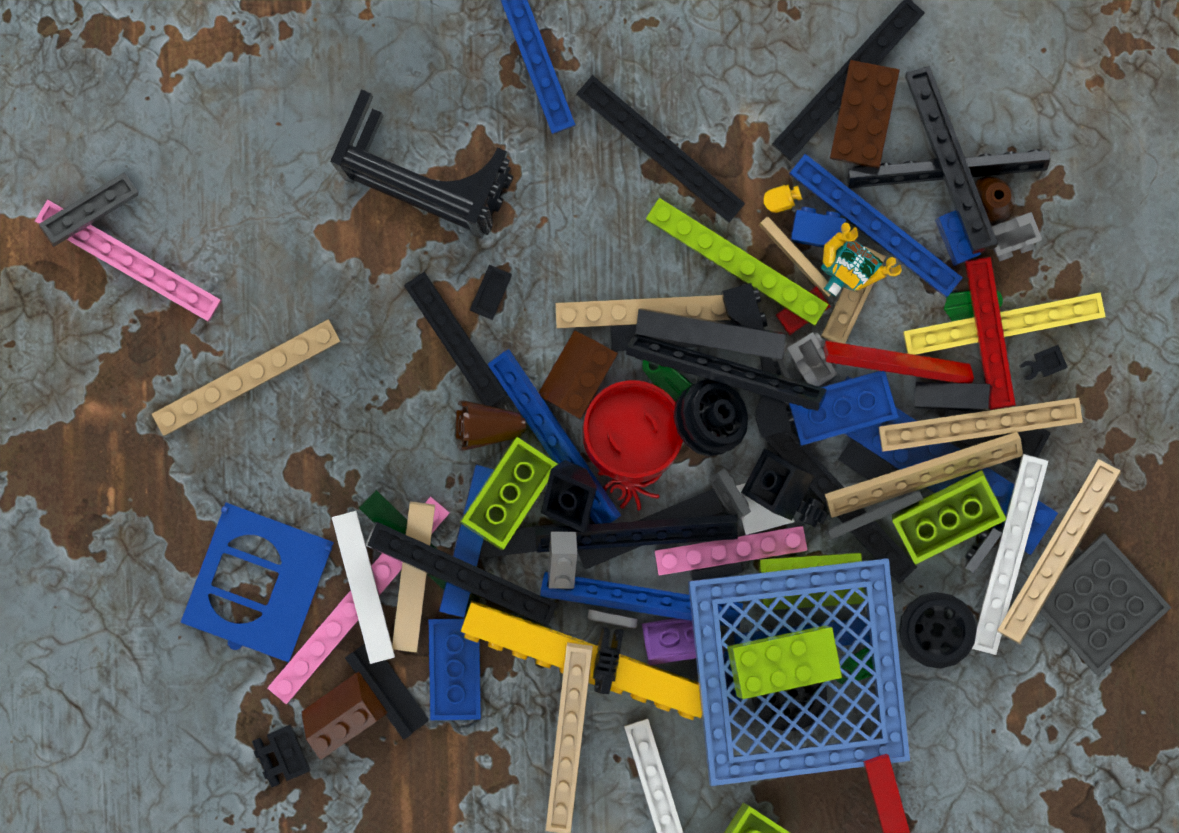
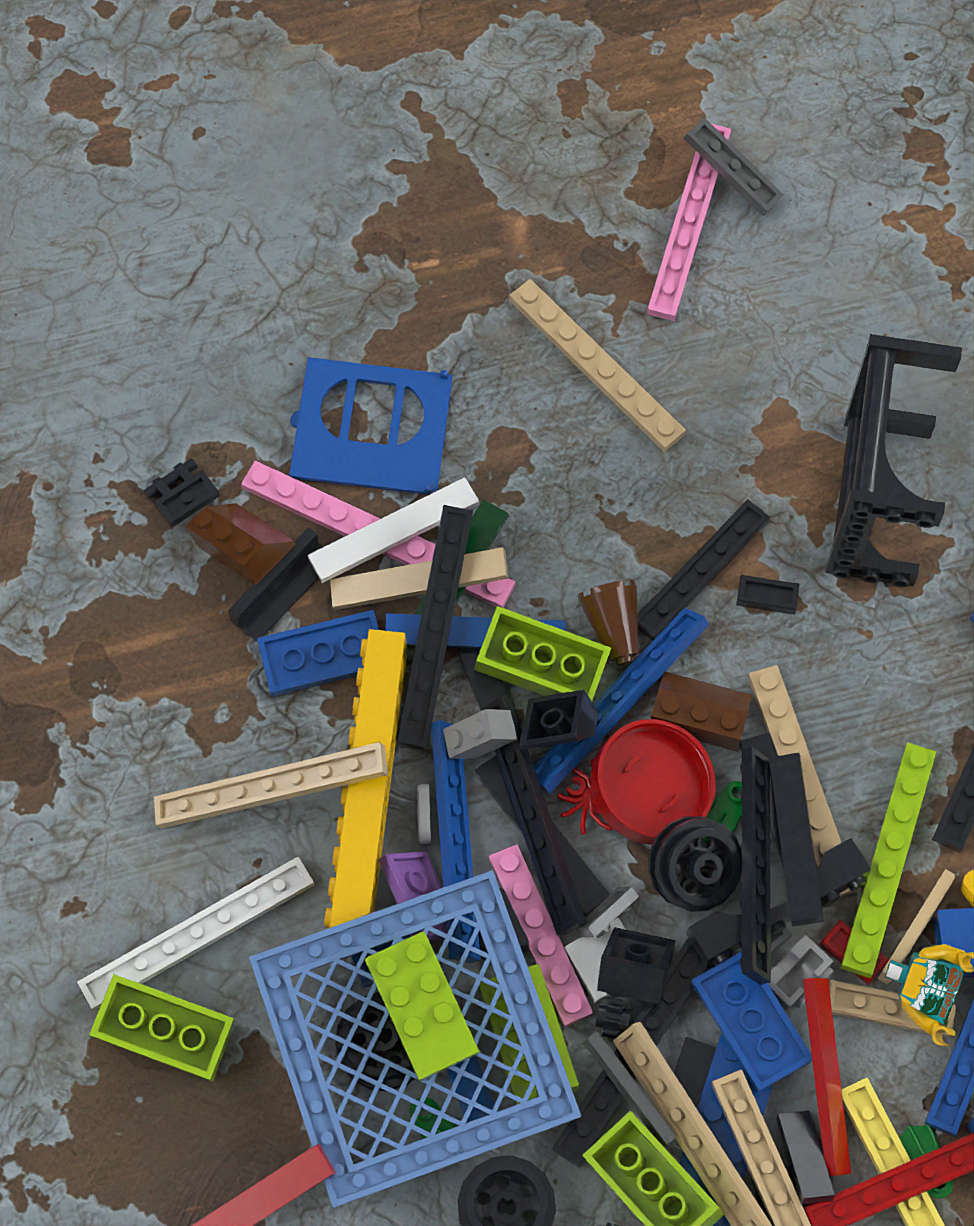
camera: 75 degrees right, 20 degrees down
black hinge [593,627,624,694] -> none

